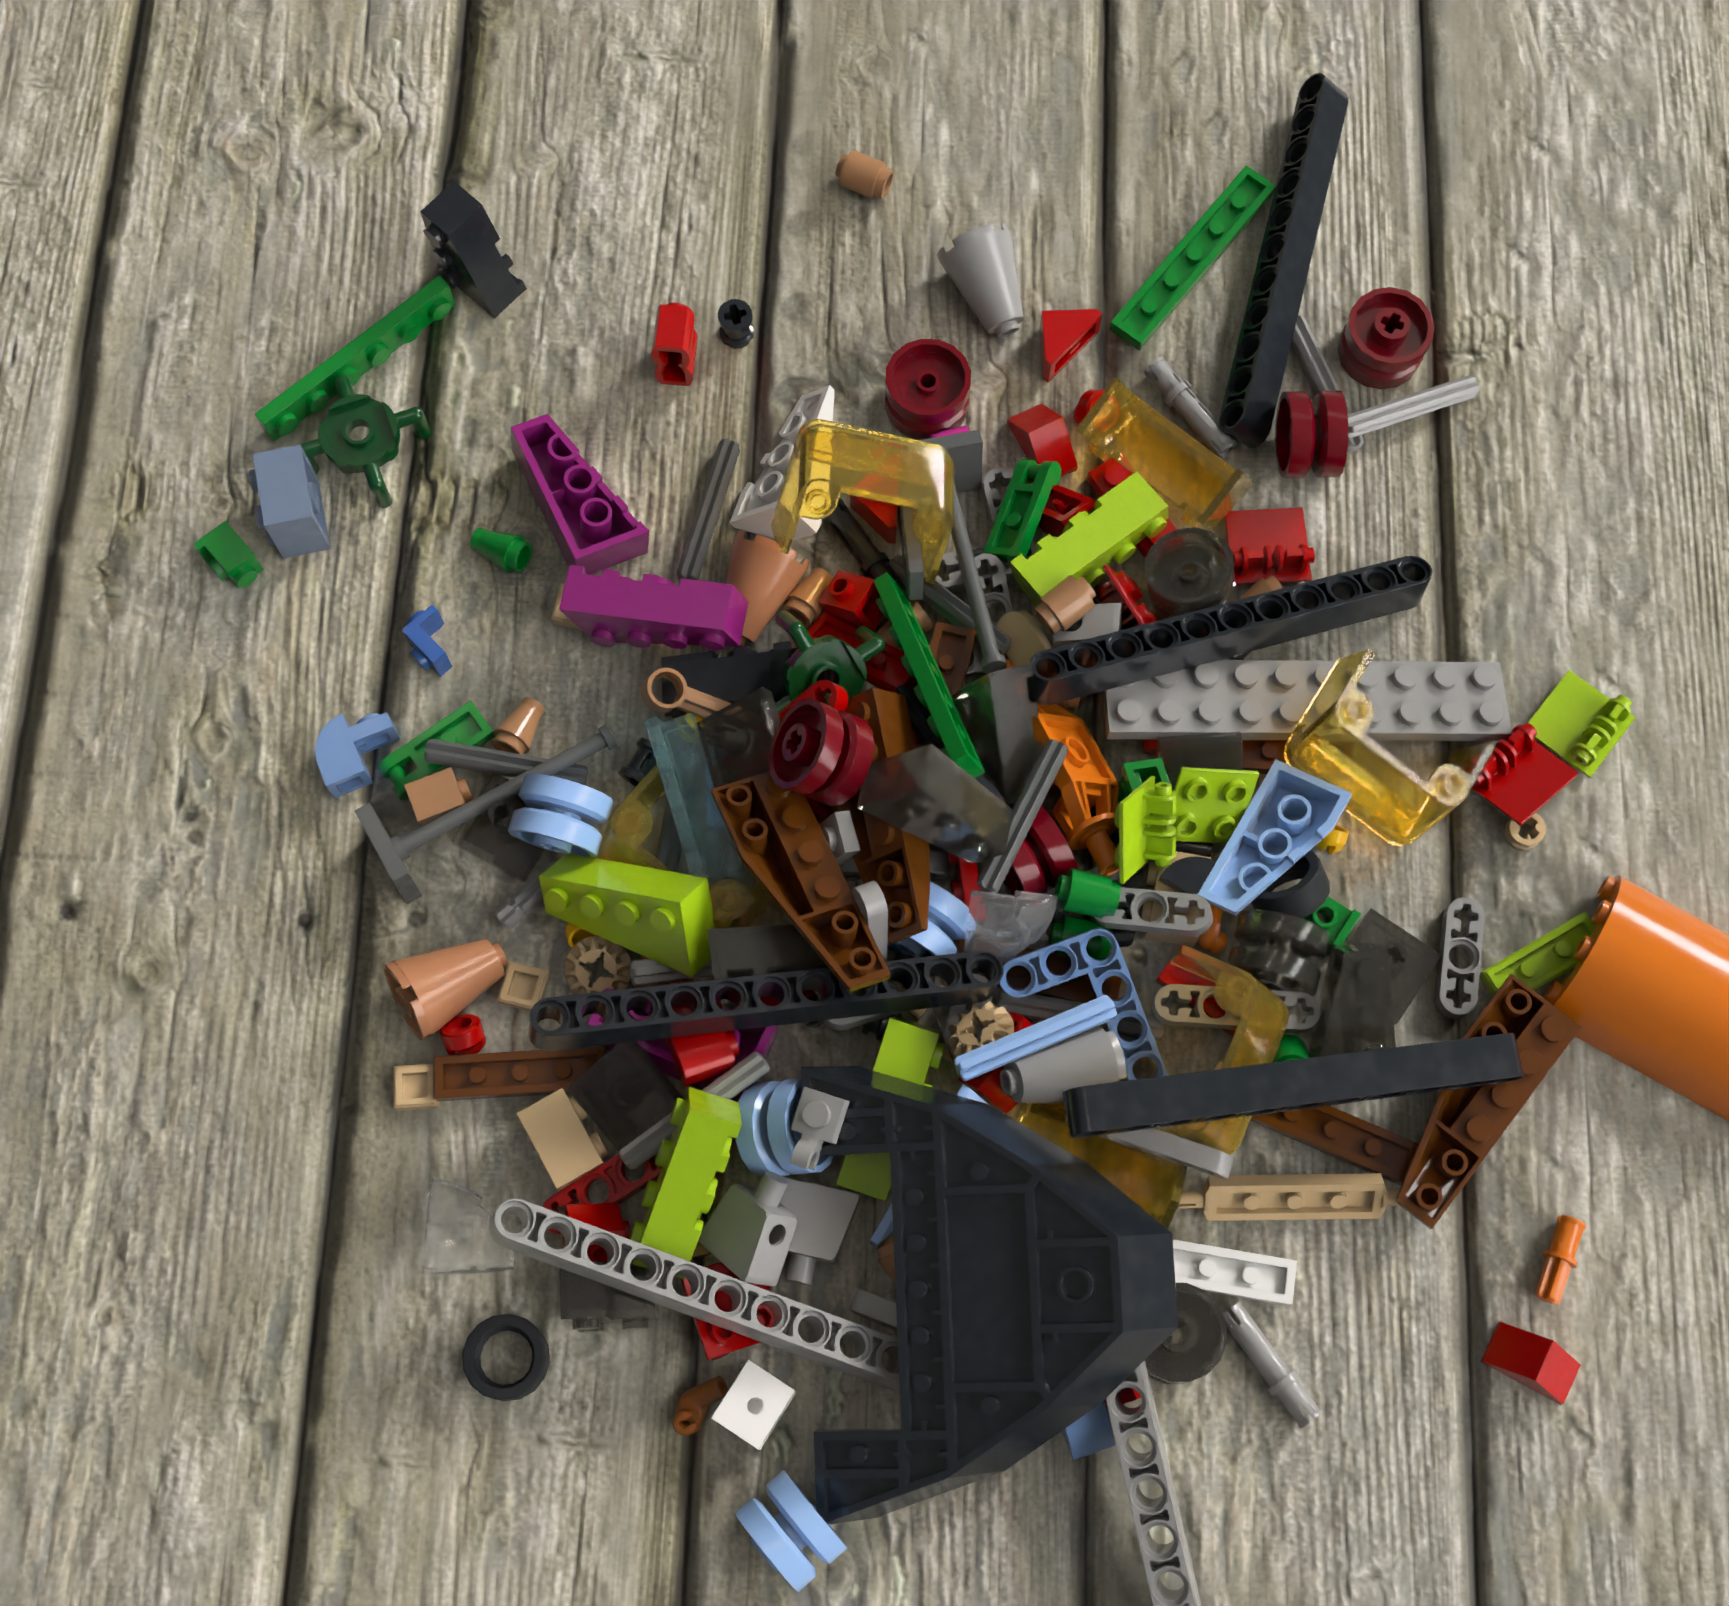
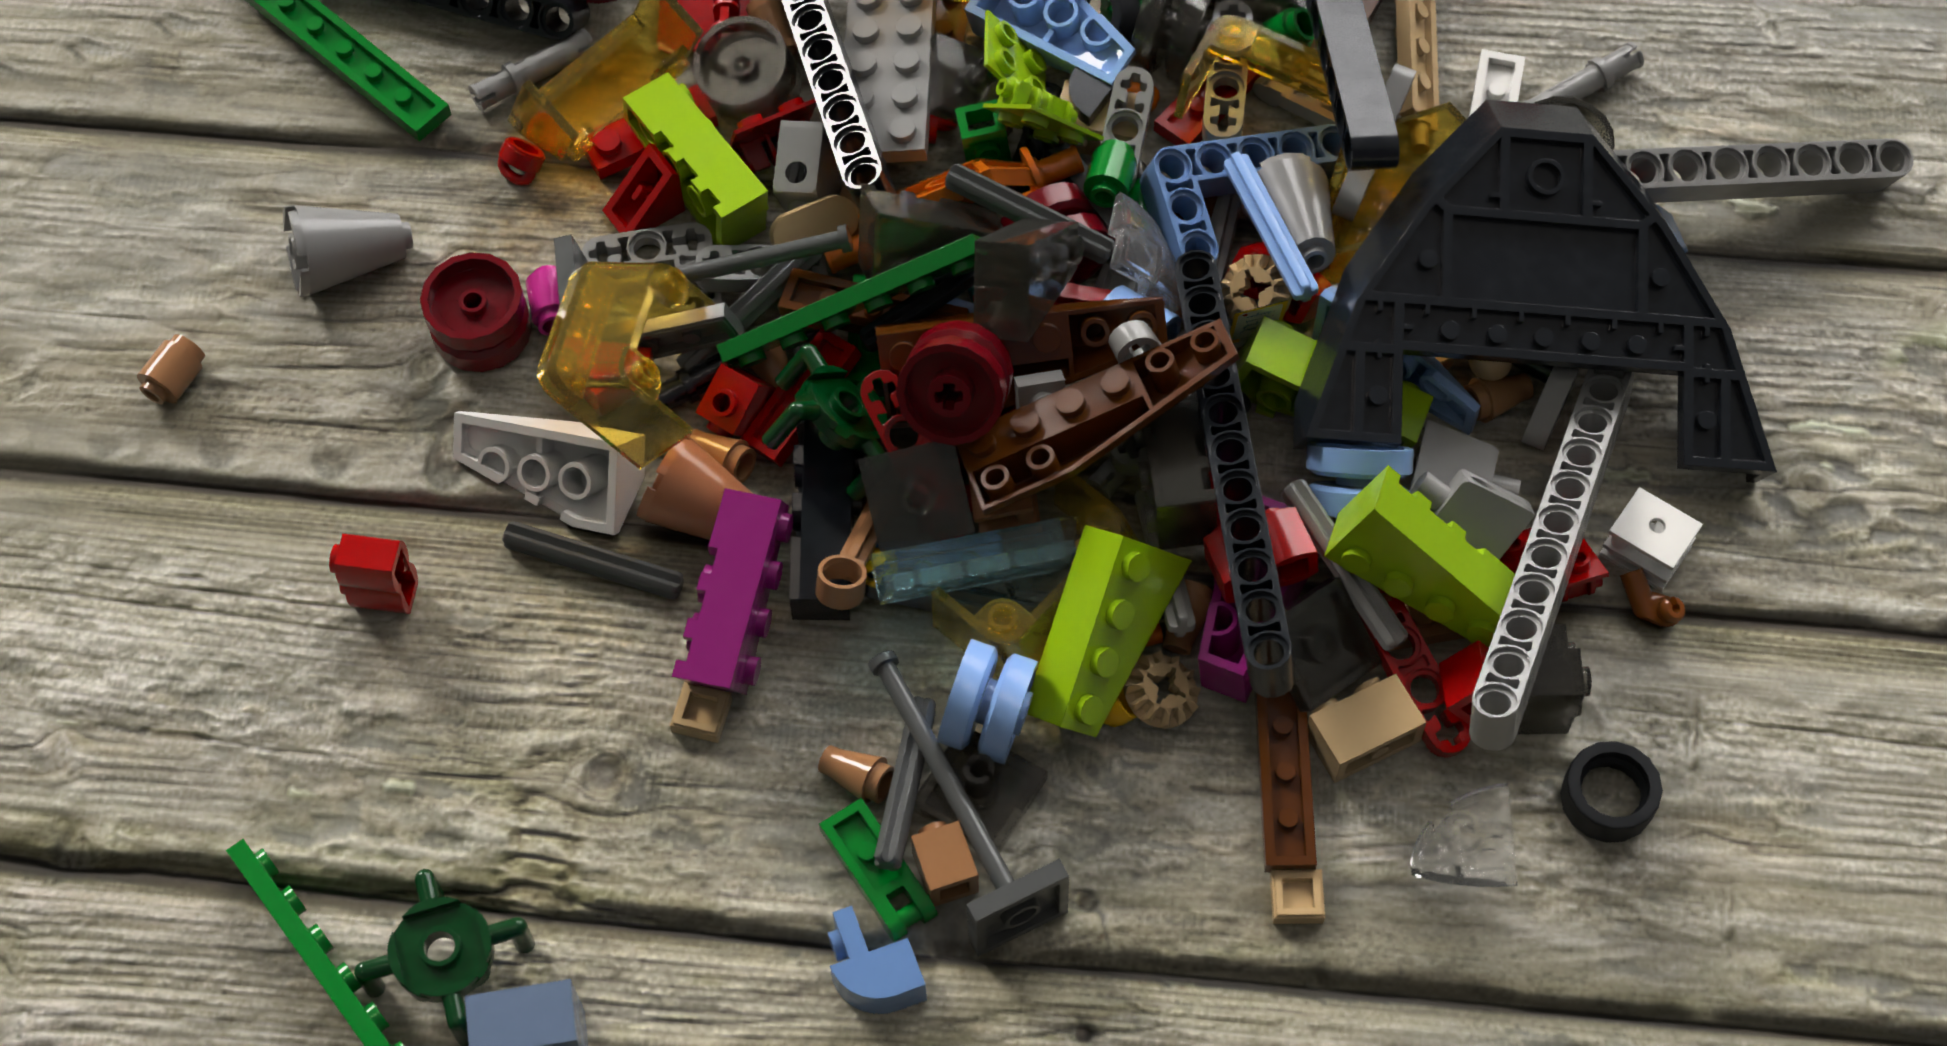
camera: 85 degrees left, 10 degrees down
nougat cone [383,939,508,1040] -> none
blue bracket [402,605,452,677] -> none
black wedge [420,181,527,318] -> none
red tile [439,1014,486,1055] -> none
green cone [470,528,532,573] -> none
light grey axle [495,861,556,929] -> none
tan tile [497,961,551,1011] -> none
magenta wedge [511,414,649,575] -> none
black bush [618,738,671,792] -> none
black bush [718,299,754,349] -> none
light blue wheel [735,1470,847,1592] -> none
light grey plate [790,1087,850,1170] -> none
green plate [983,459,1061,562] -> none
red slope [1007,403,1078,477] -> none
medium nougat brick [1033,575,1096,635] -> none
red slope [1039,309,1103,383] -> none

